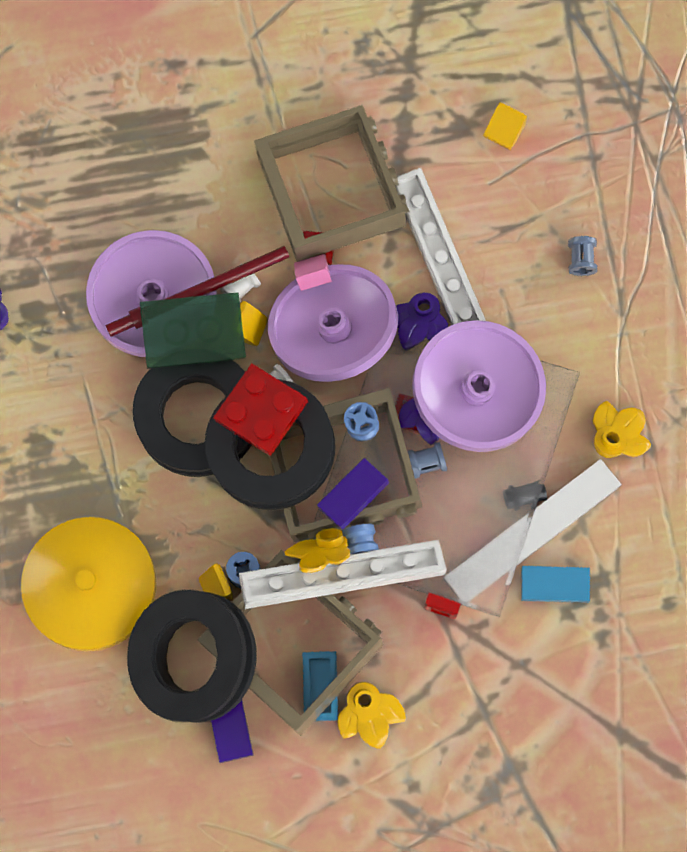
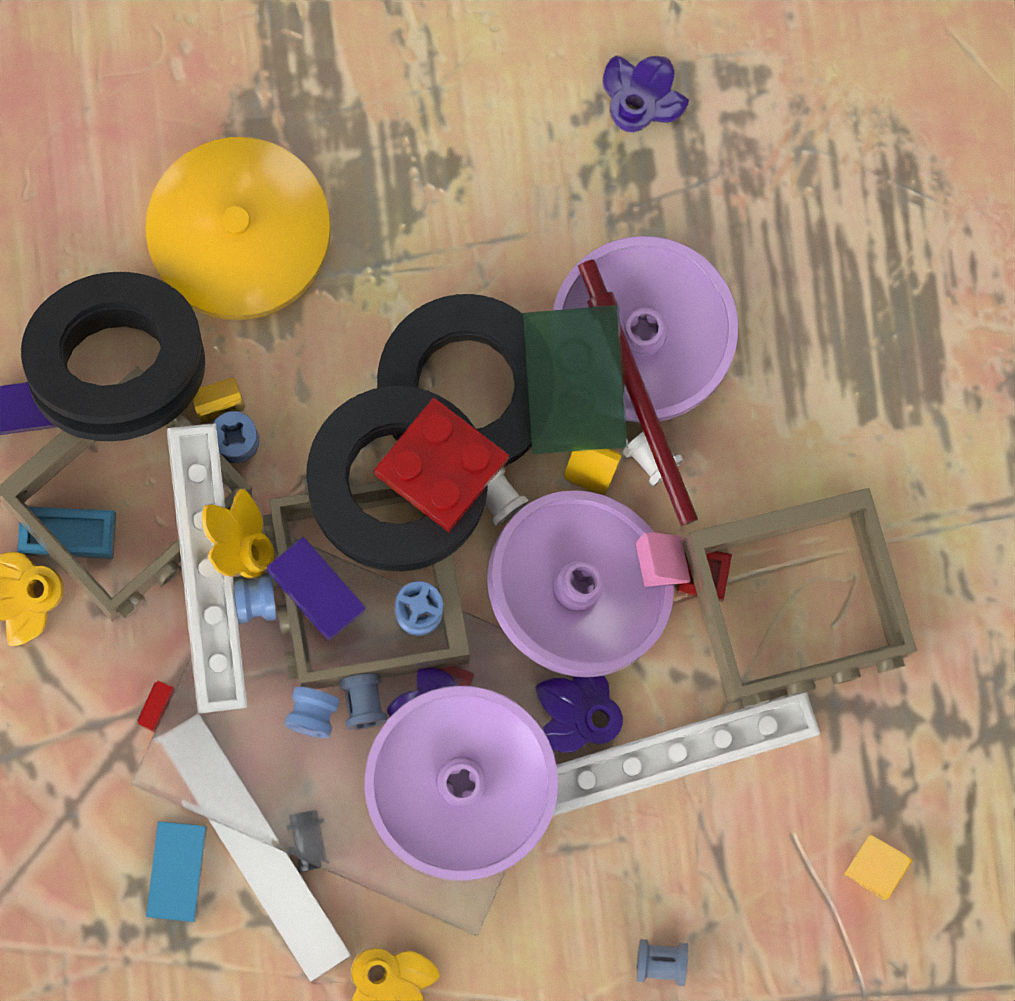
camera: 90 degrees right, 5 degrees up
none -> medium blue wheel [284,687,340,738]

